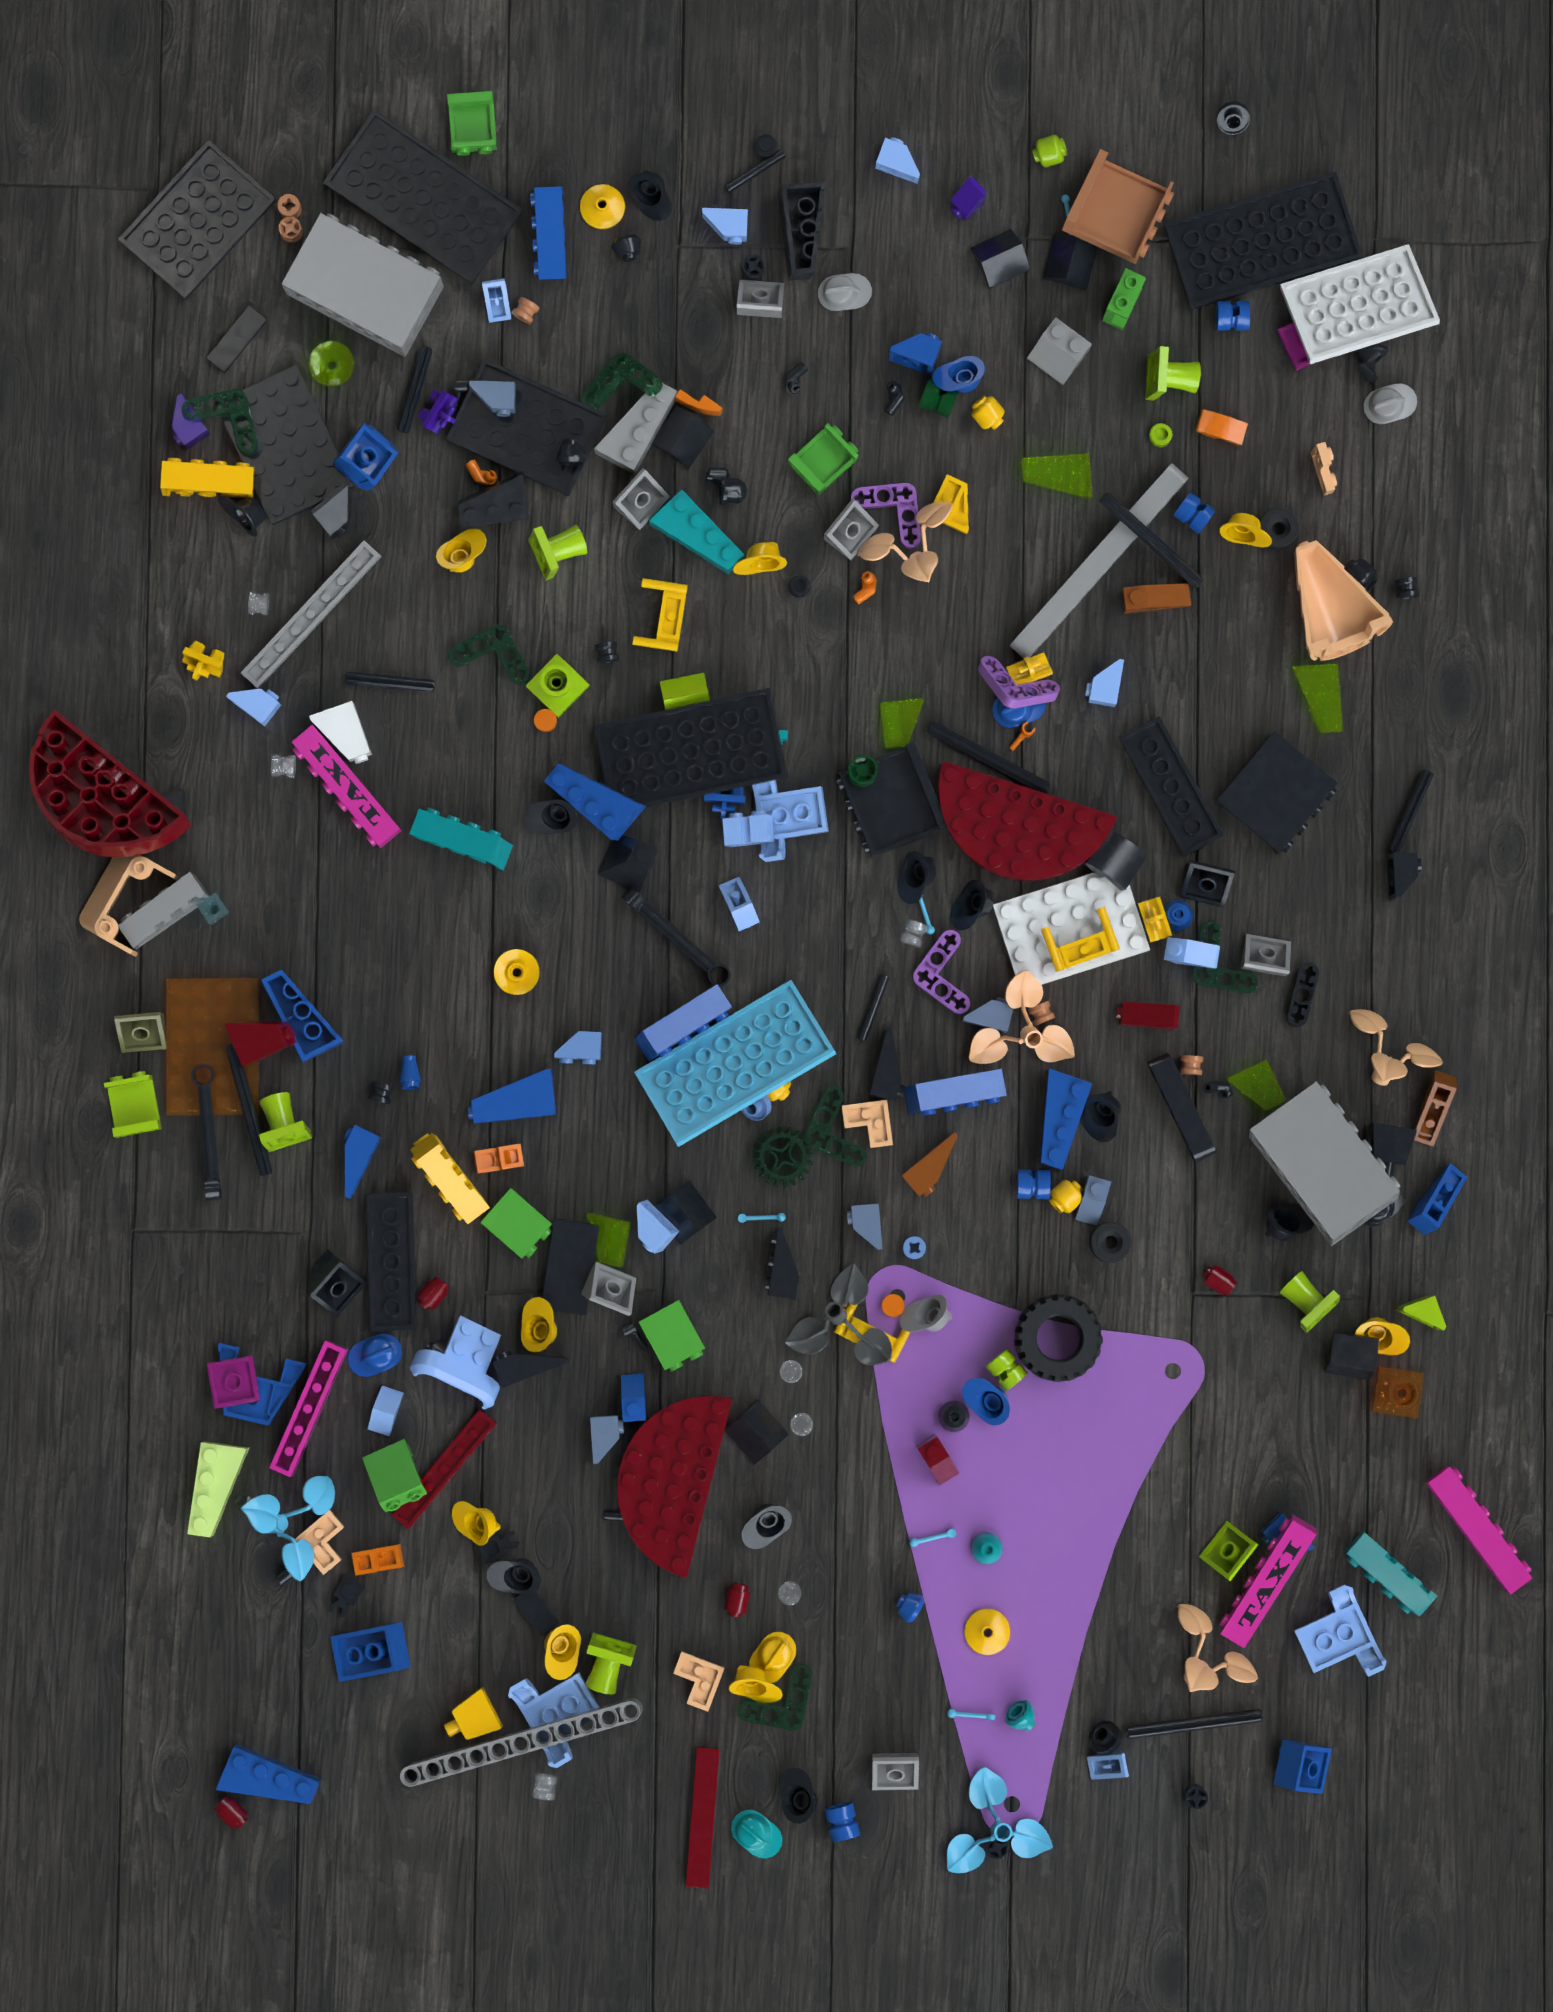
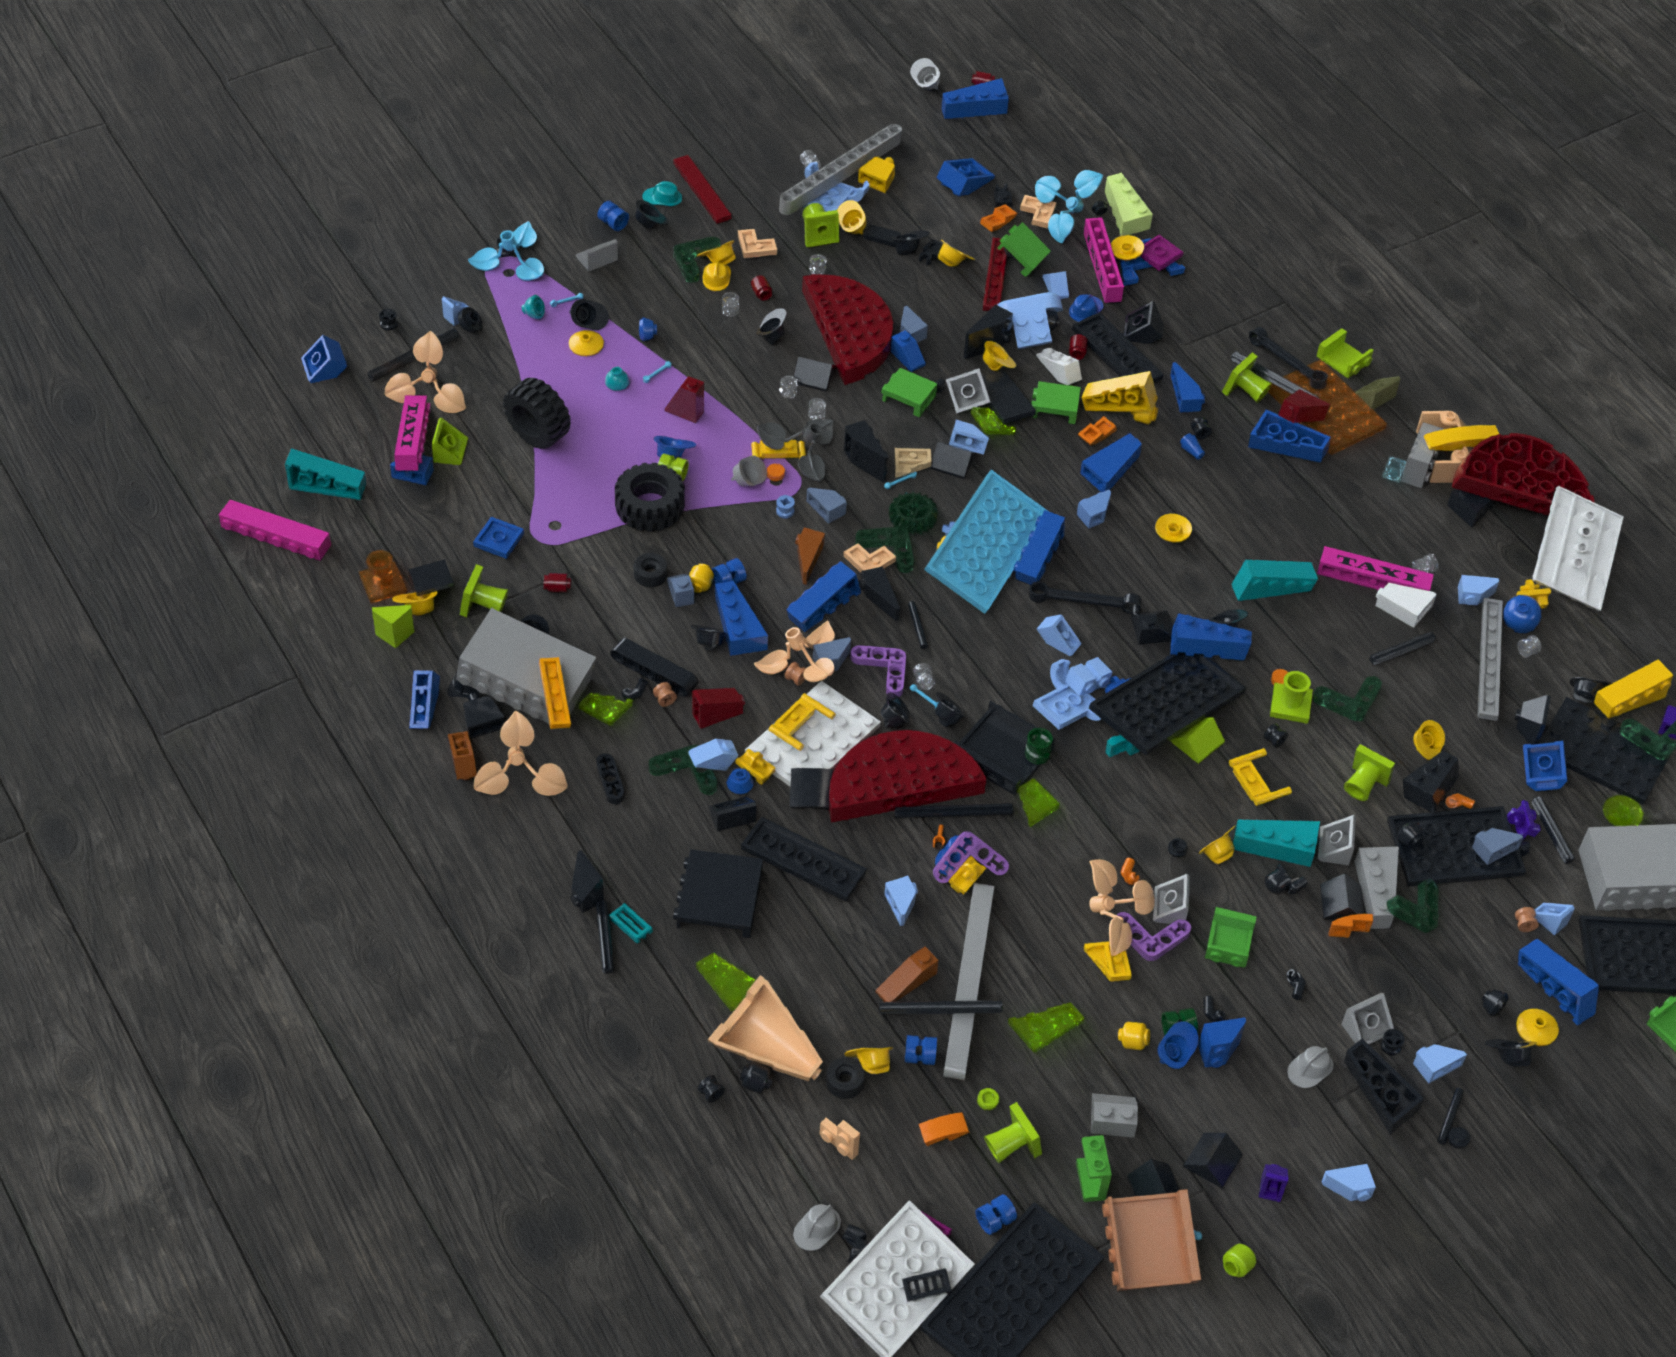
camera: 150 degrees right, 35 degrees down
black cone [938,1401,970,1432] -> none
light grey slope [1240,934,1291,976] -> none
light blue piece [1294,1585,1386,1677] -> none
none -> blue plate [473,517,524,559]
none -> black tyre [503,378,571,449]
none -> light orange plate [539,657,571,729]
none -> black piece [569,299,609,330]
none -> teal tile [609,903,653,944]
none -> clear wheel [809,254,827,275]
none -> tan wing [895,448,931,478]
none -> black slope [902,1268,952,1302]
none -> light grey piece [910,58,940,90]
none -> white slope [1036,348,1082,385]
none -> yellow dish [1111,235,1144,260]
none -> yellow slope [1424,425,1499,451]
none -> blue cylinder [1503,595,1541,633]
none -> white piece [1533,486,1624,611]

